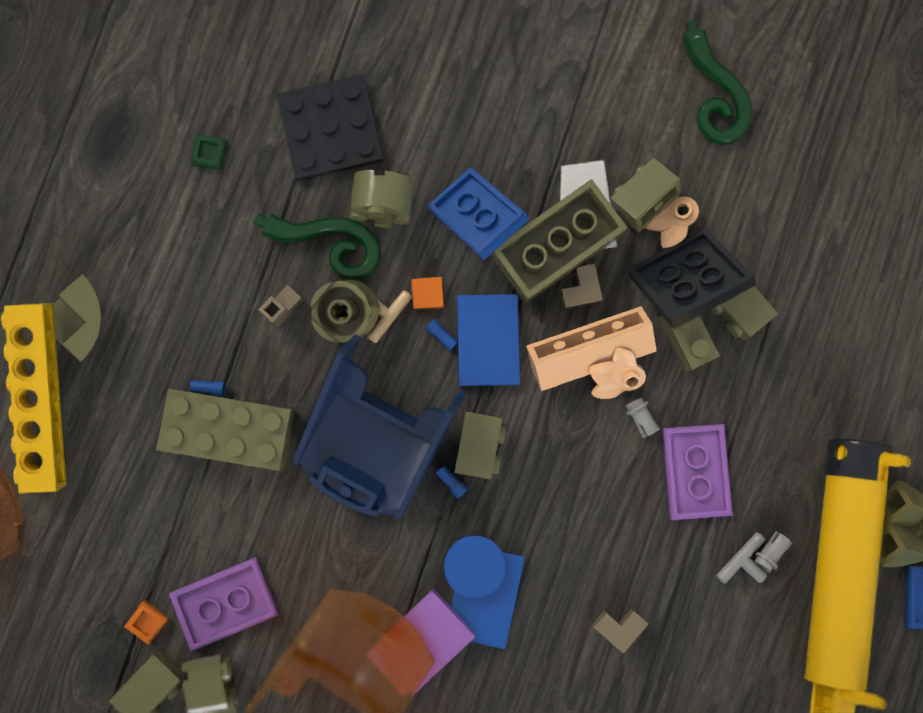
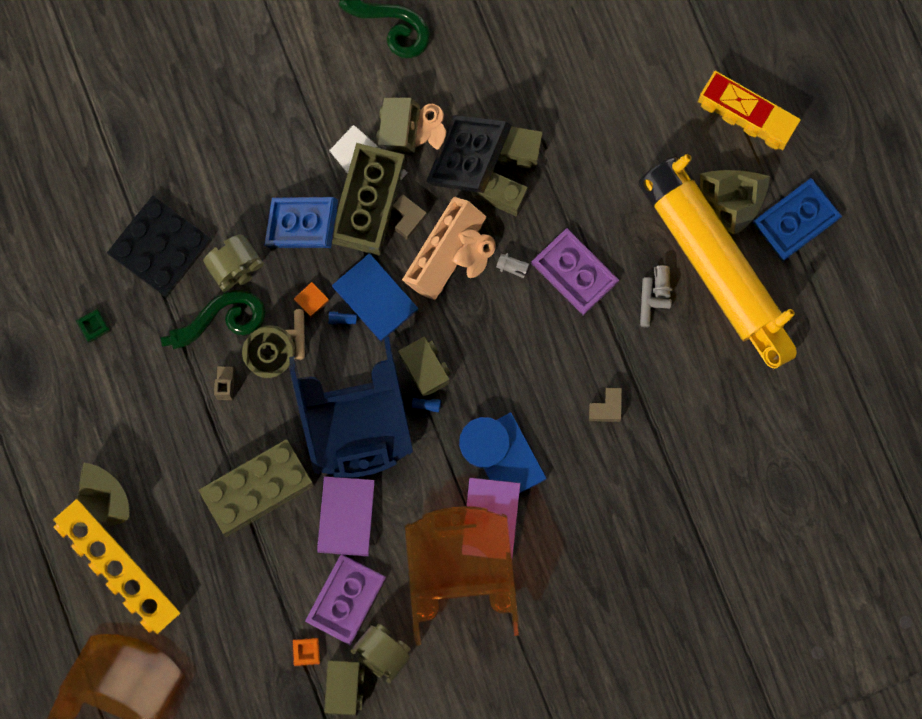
camera: 35 degrees left, 5 degrees down
blue piece [190,380,226,397] -> none
none -> medium lavender tile [317,477,375,556]

